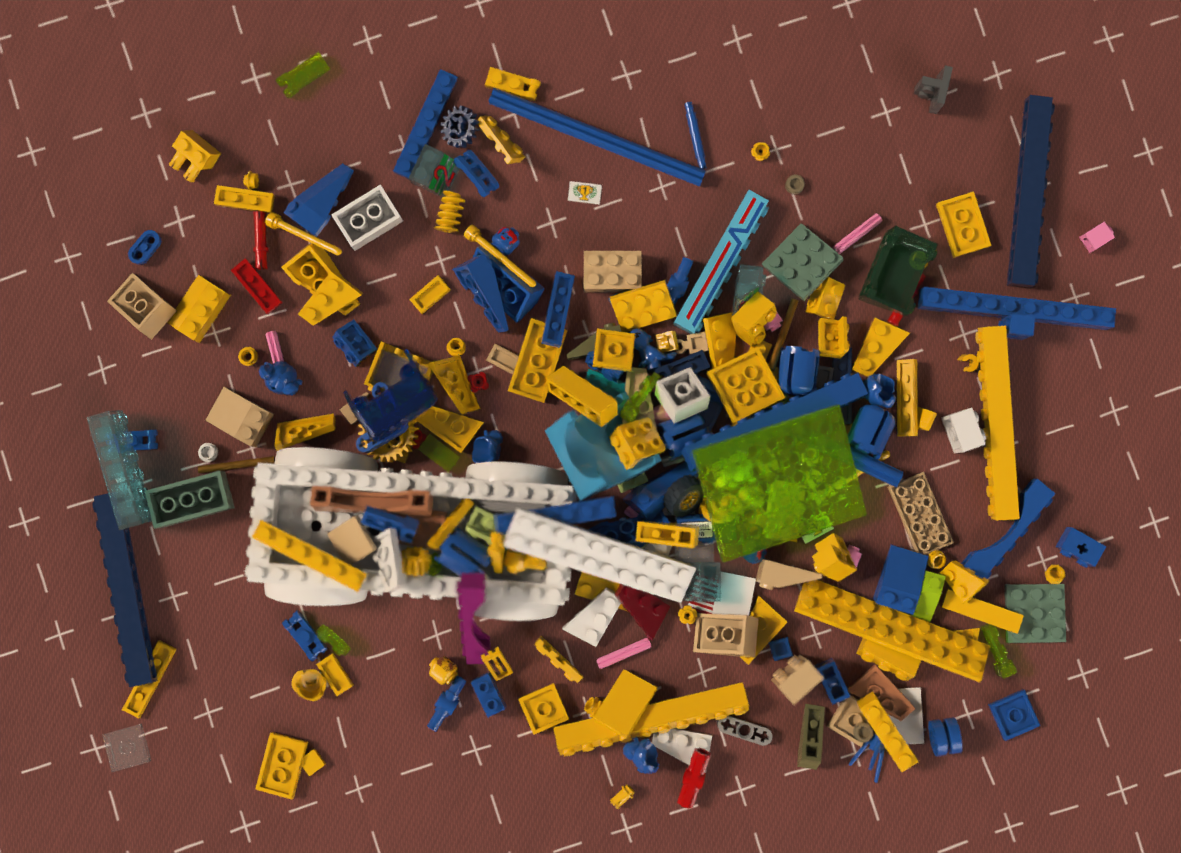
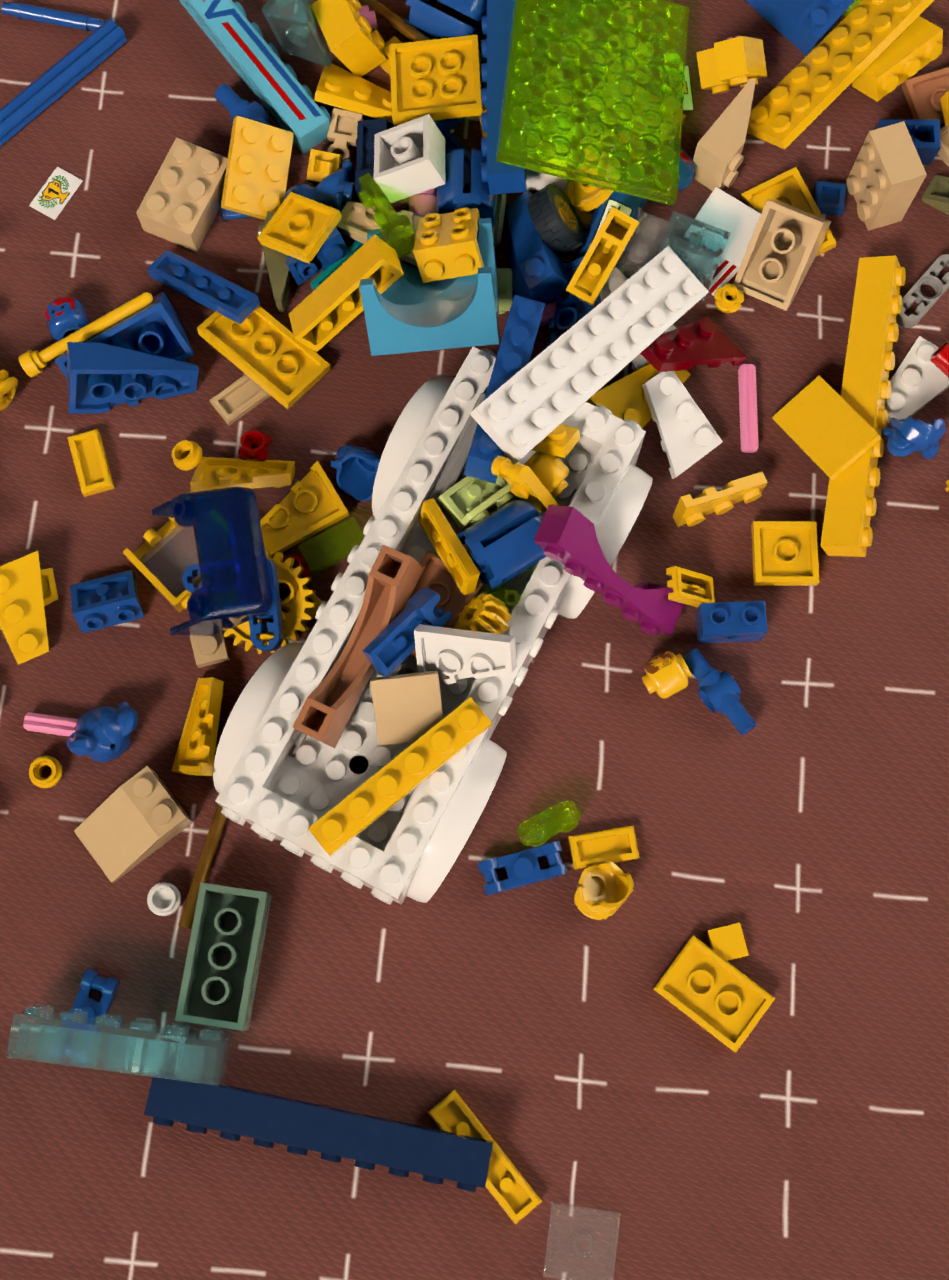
camera: 70 degrees left, 10 degrees down
yellow plate [584,697,602,718] -> none

